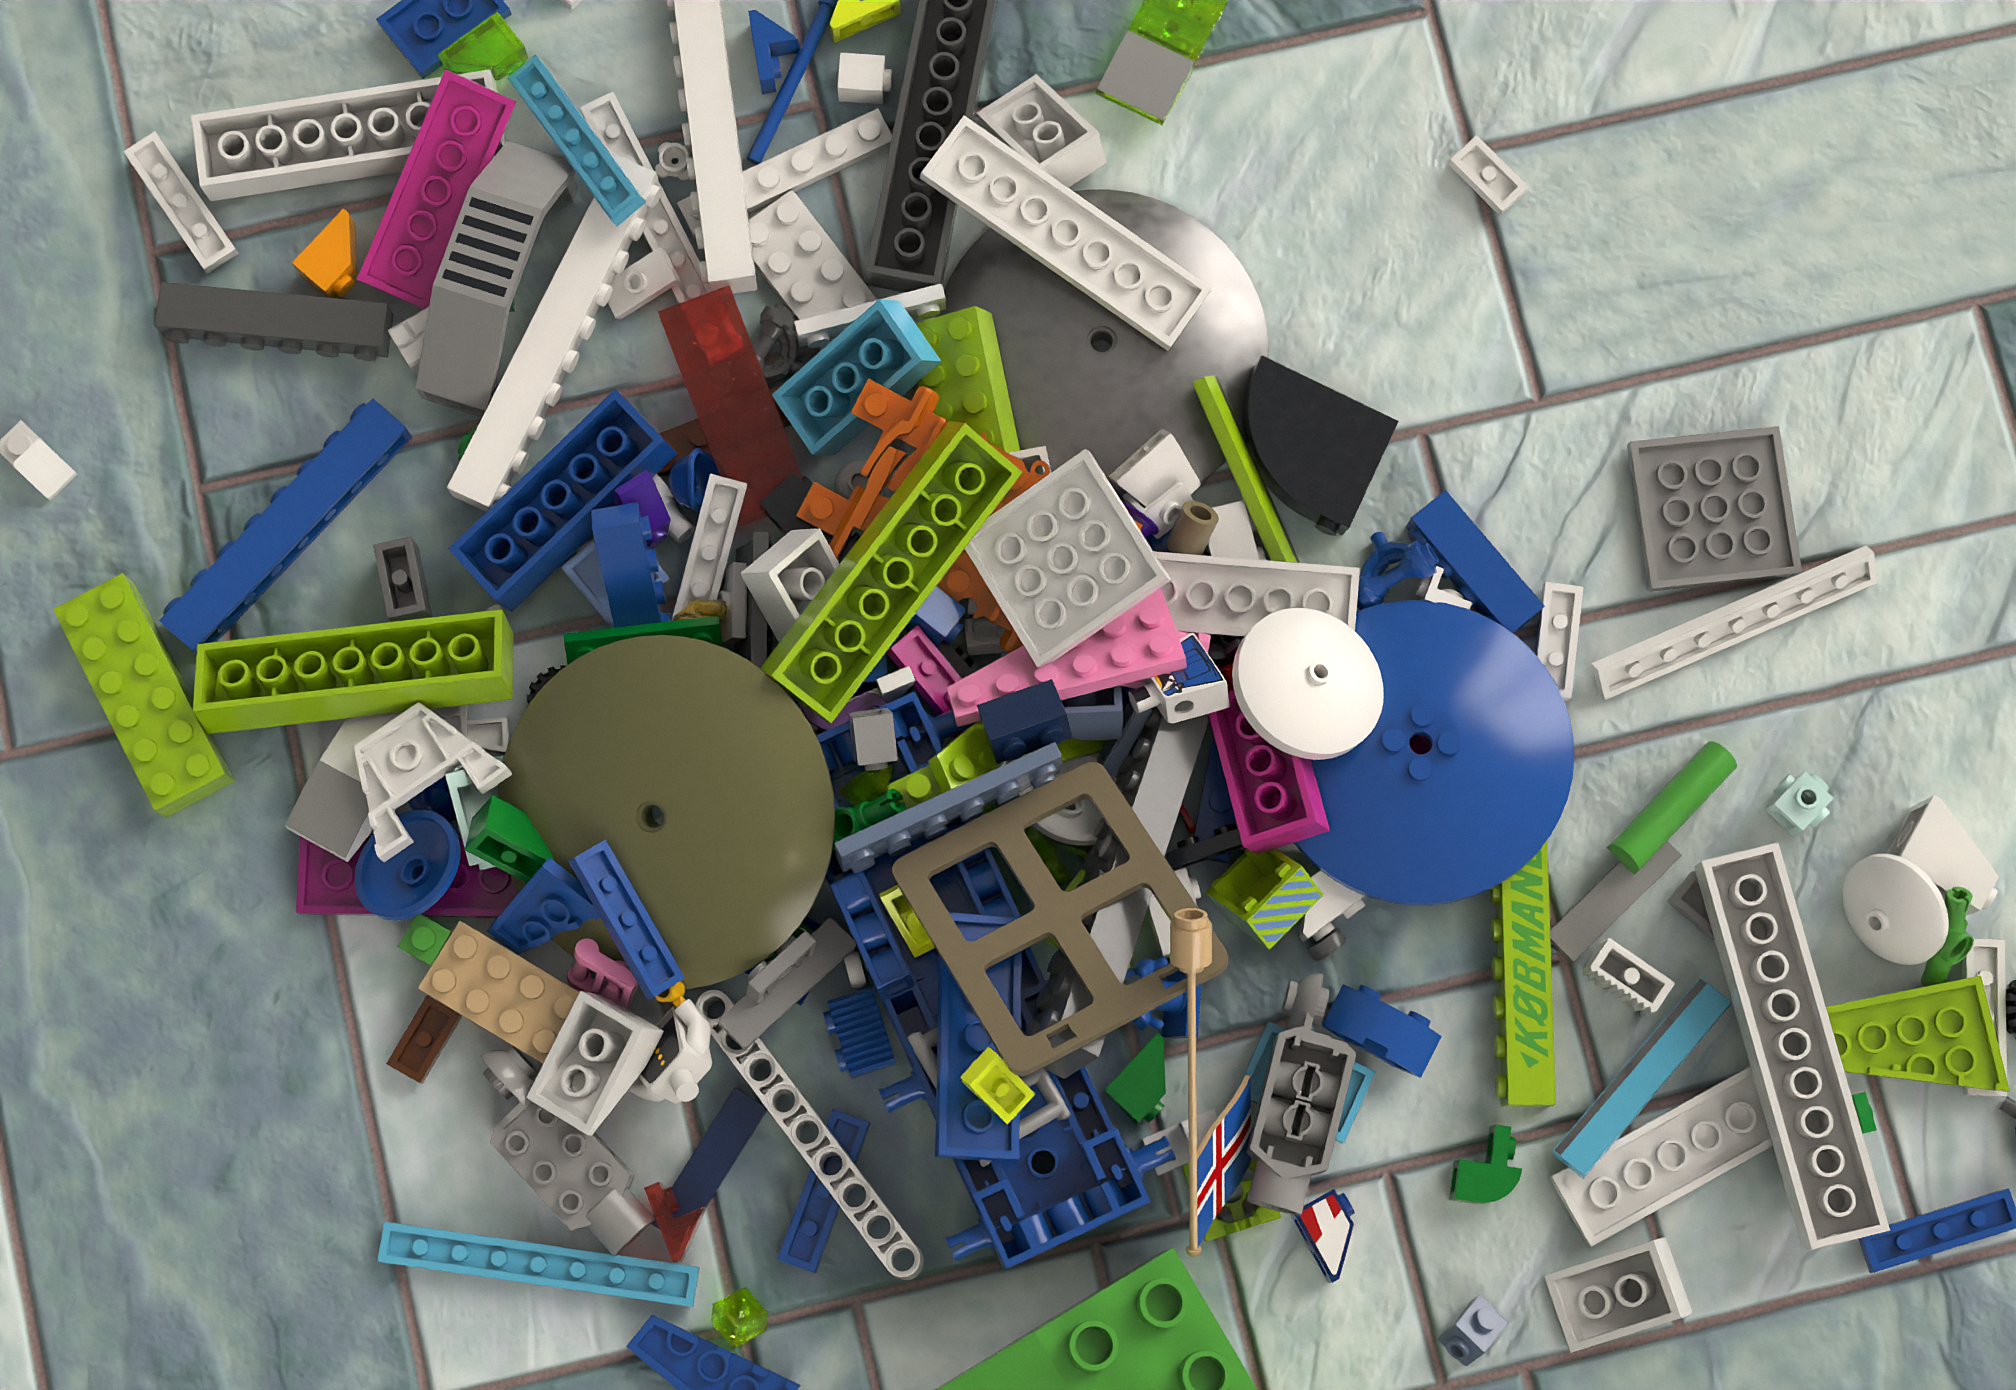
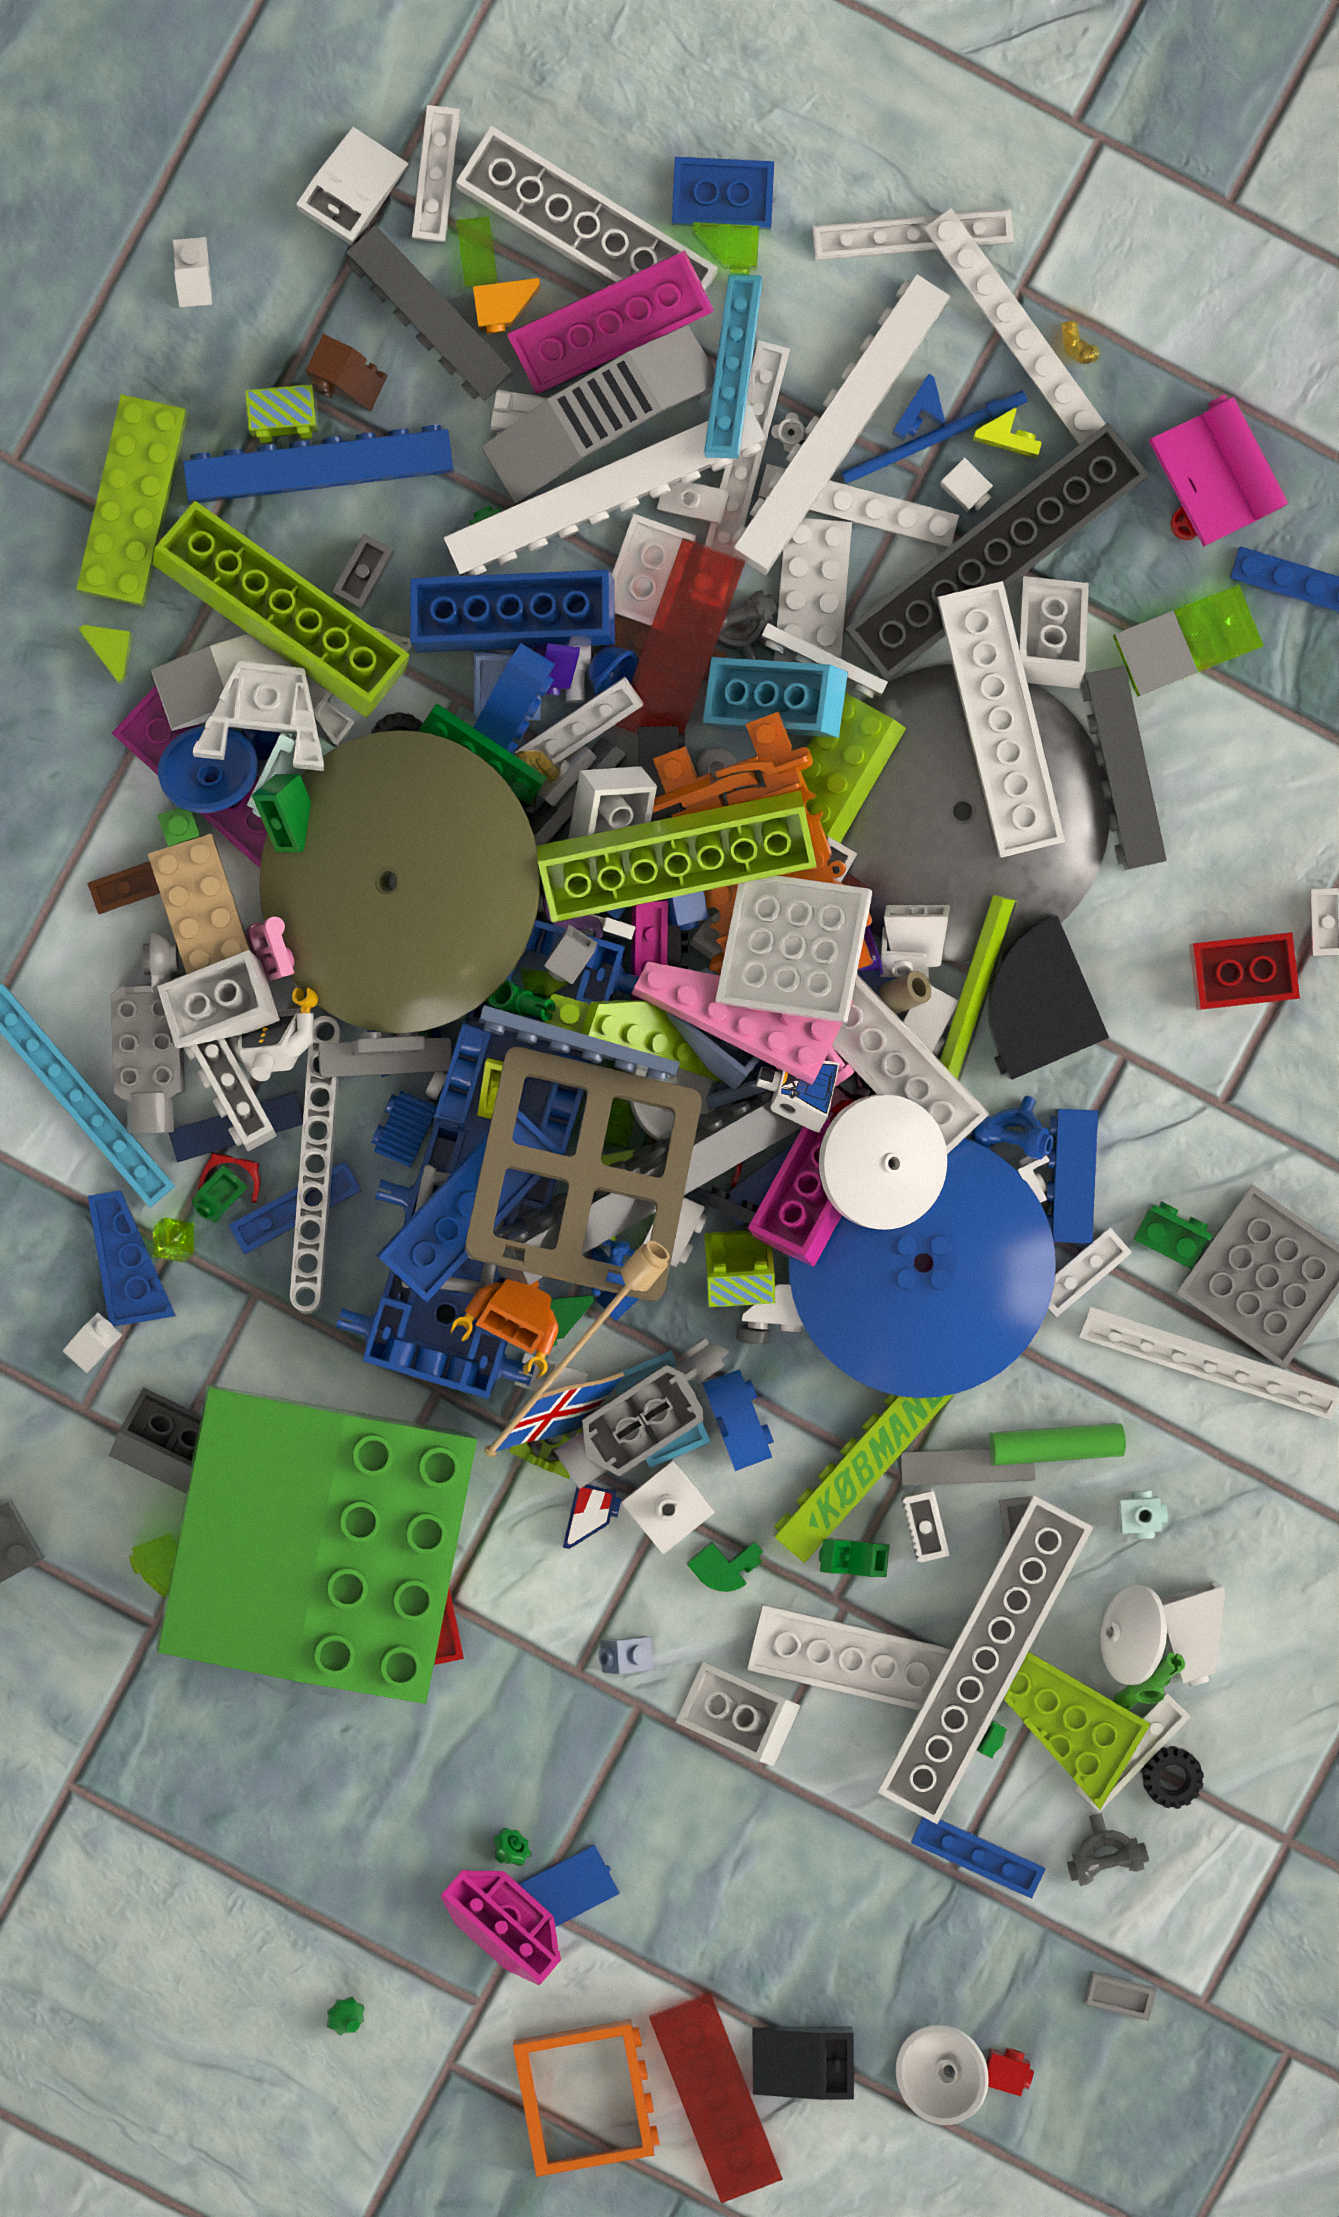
camera: 45 degrees right, 10 degrees up
blue wing [487,857,600,955] -> none
blue plate [568,839,685,1000] -> none
clear red slope [644,1182,706,1263] -> none
neon yellow slope [960,1047,1035,1125] -> none
dark blue brick [977,679,1072,764] -> none
medium azure tile [1552,978,1732,1179] -> none
none -> lime slope [78,625,133,684]
none -> white brick [183,1038,277,1152]
none -> green bracket [191,1165,248,1224]
none -> red cap [198,1152,261,1203]
none -> lime container [245,384,319,444]
none -> white slope [296,127,409,246]
none -> reddish brown wedge [306,334,388,411]
none -> orange torso [450,1279,559,1379]
none -> clear neon green plate [456,216,498,288]
none -> white plate [612,514,696,630]
none -> white brick [621,1459,715,1554]
none -> green brick [819,1538,890,1577]
none -> dark grey brick [1080,665,1167,870]
none -> green bracket [1133,1201,1212,1269]
none -> red brick [1189,932,1300,1010]

